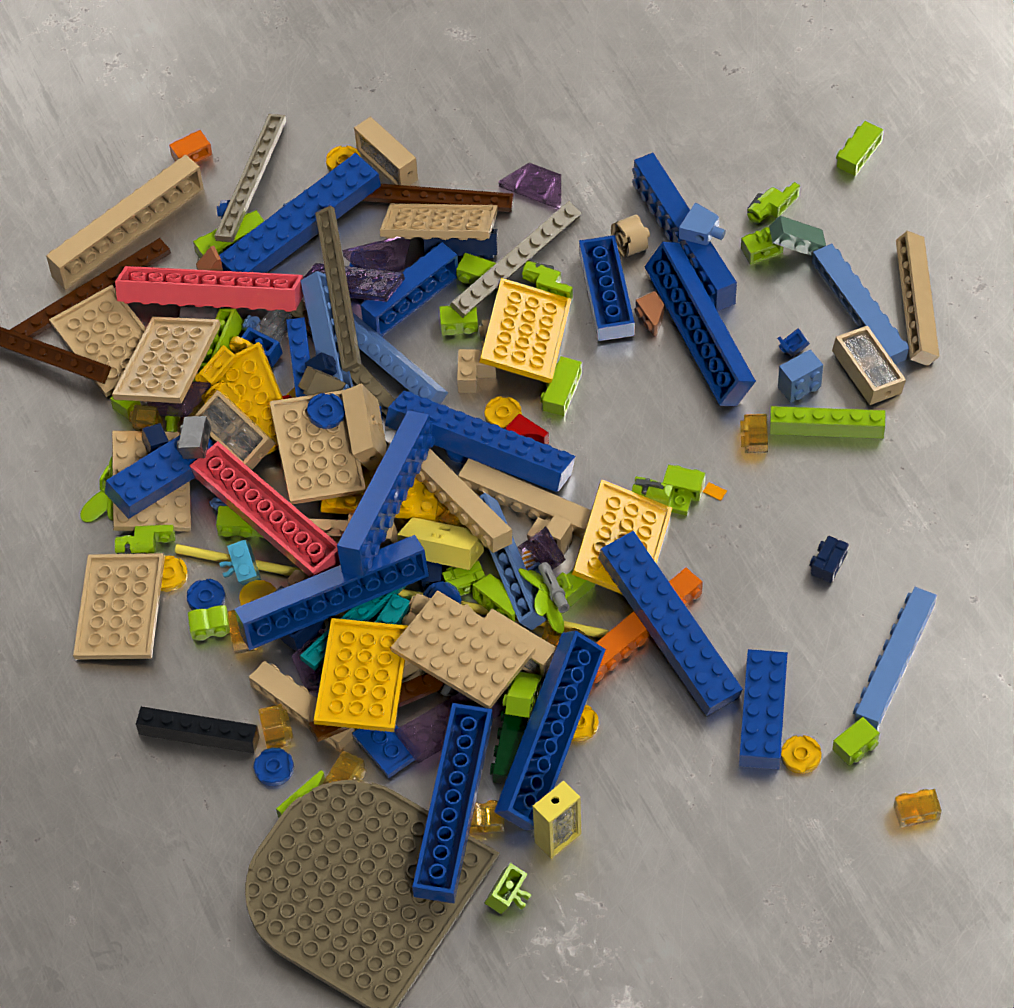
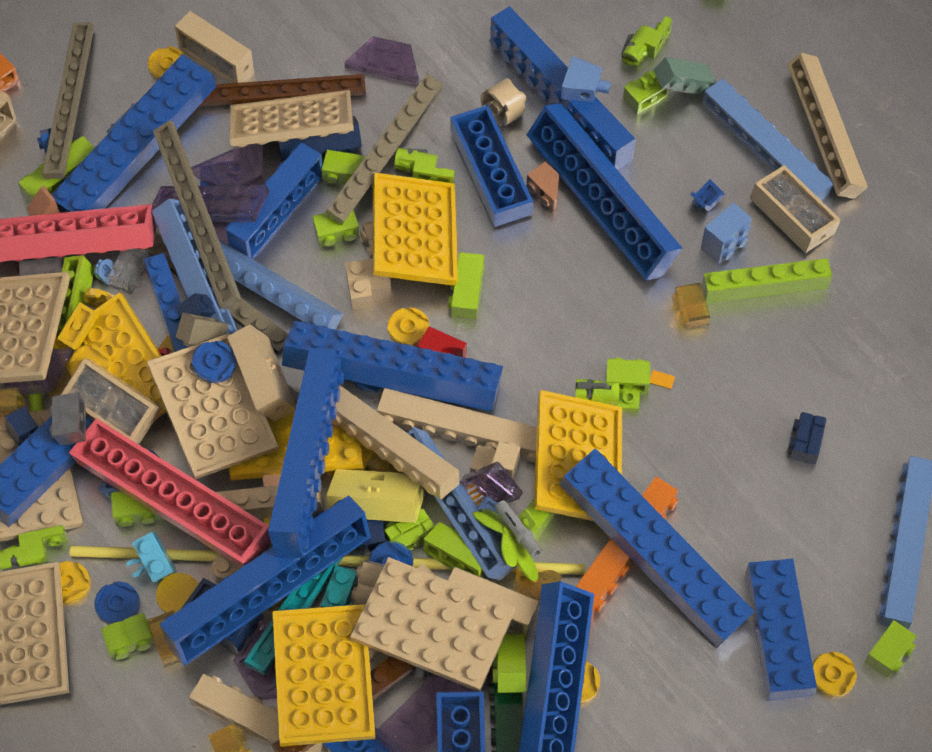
camera: 15 degrees left, 5 degrees up
blue brick [241,327,283,367] -> none

